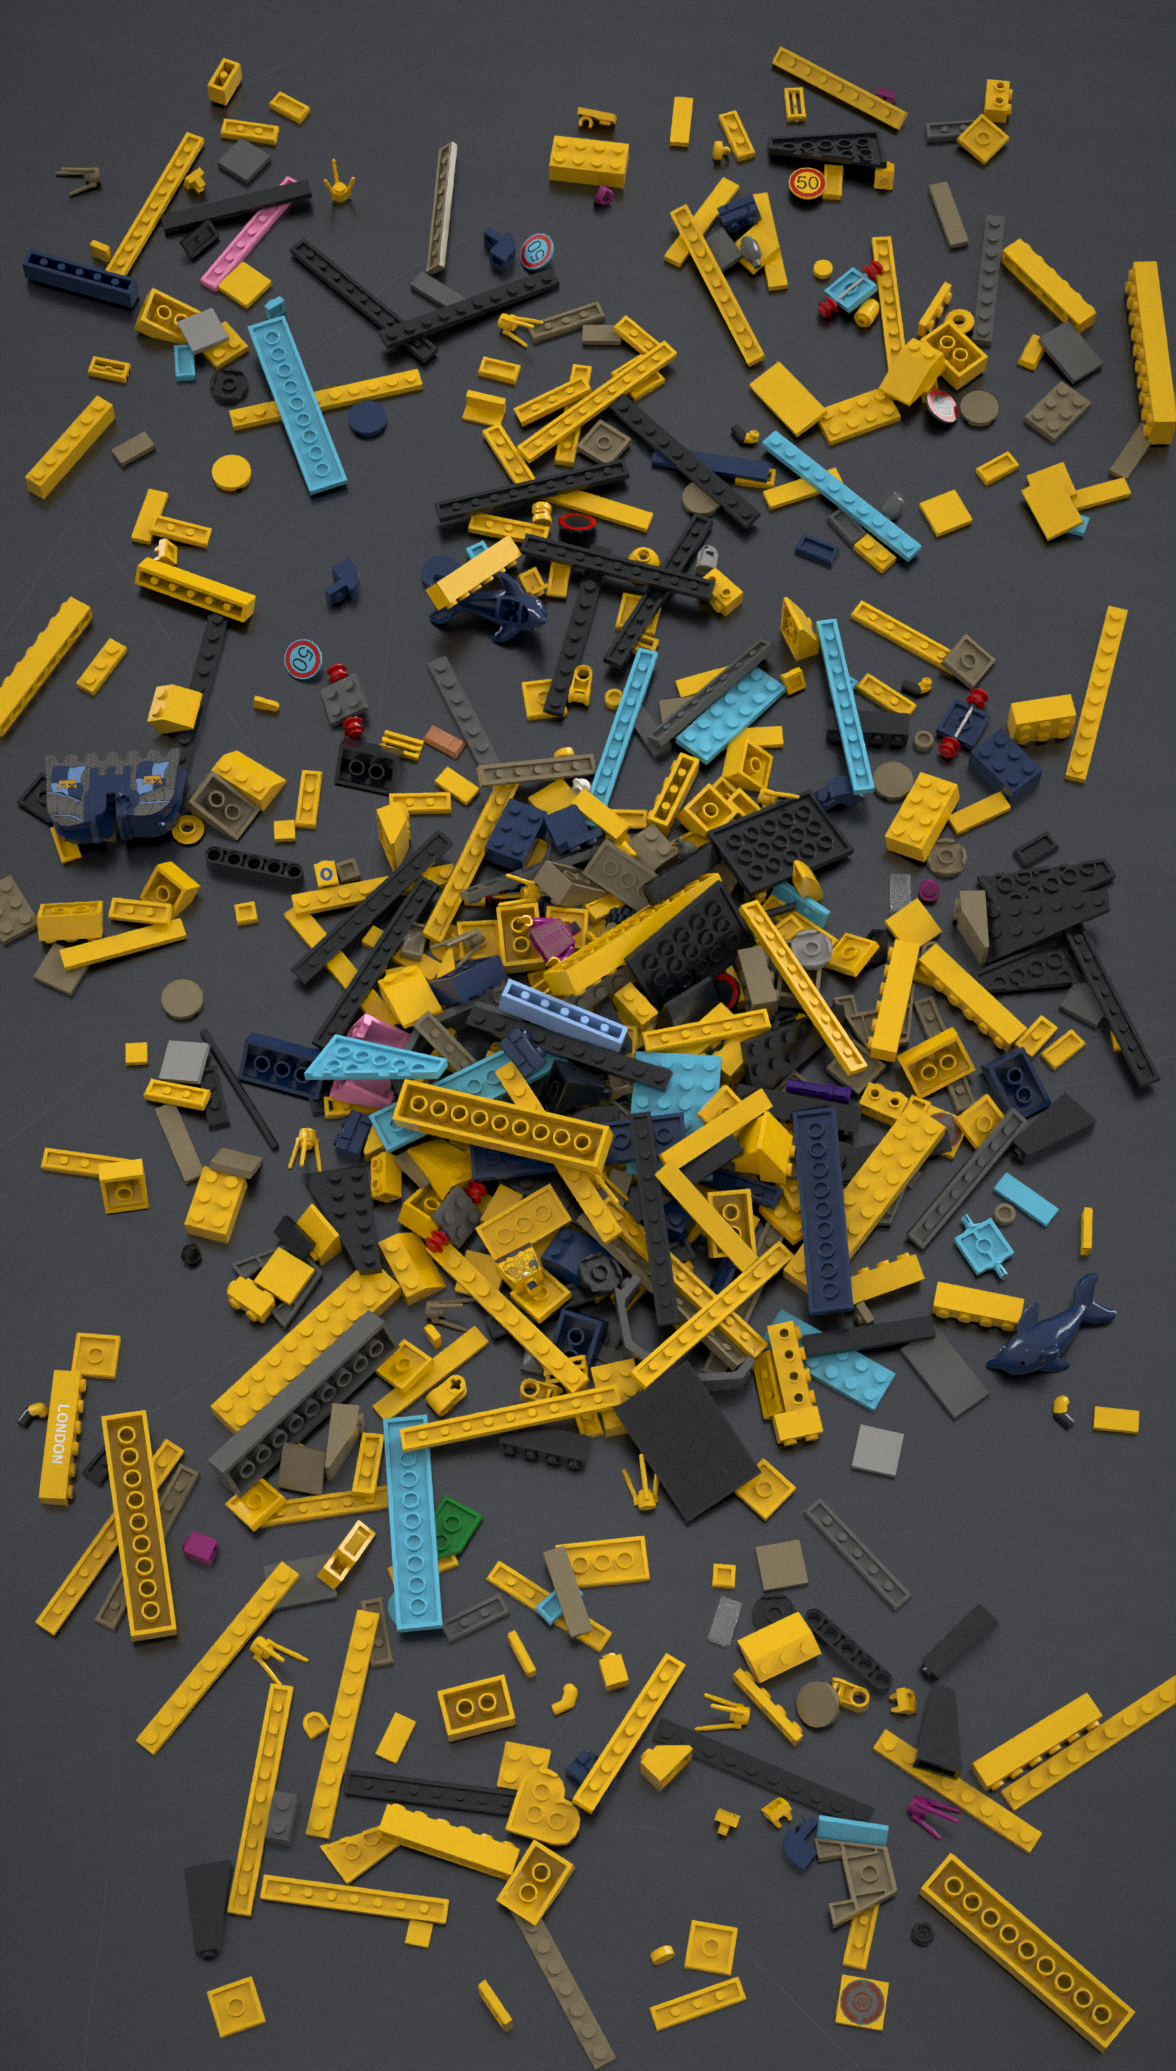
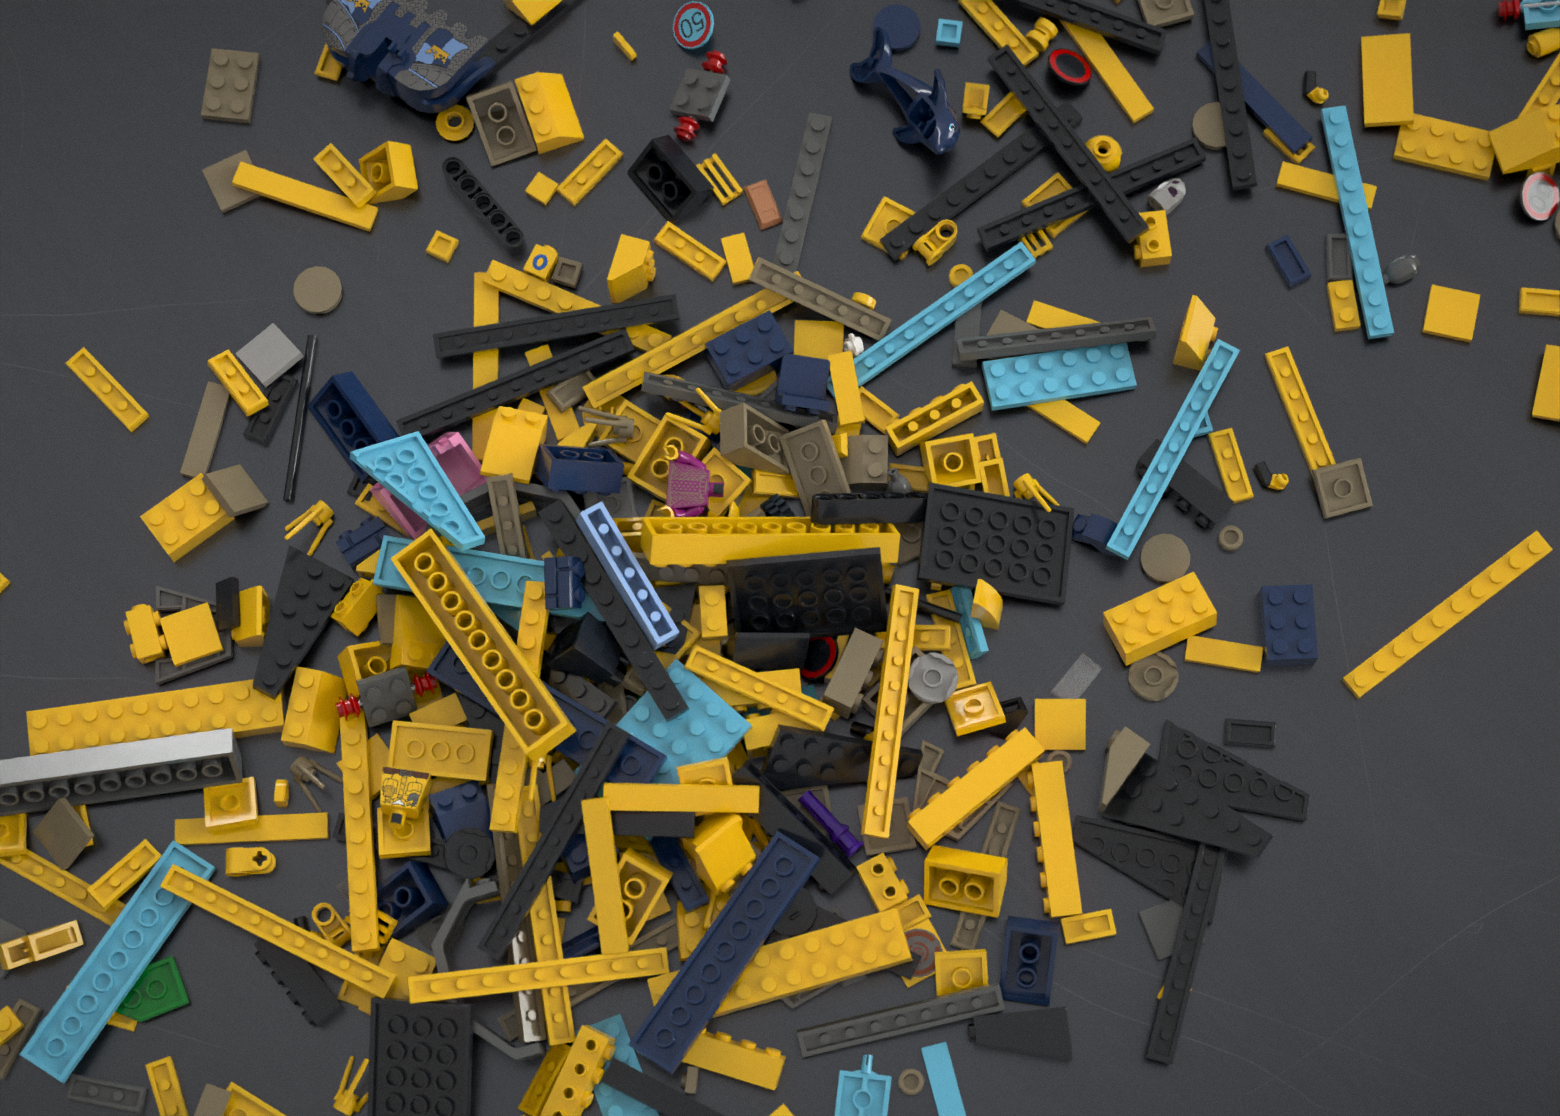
camera: 40 degrees right, 10 degrees up
yellow slope [37,901,104,943] -> none
yellow slope [99,1159,149,1214] -> none
yellow tile [126,1042,148,1066] -> none
black plate [181,1243,201,1264] -> none
dark tan slope [325,1403,365,1481] -> none
yellow brick [425,535,522,610] -> none
yellow slope [722,738,773,792] -> none
yellow tile [780,667,806,695] -> none
magenta tile [919,880,940,902] -> none
dark blue plate [936,688,991,758] -> none
yellow brick [1007,694,1076,745] -> none
yellow tile [1040,1029,1086,1071] -> none

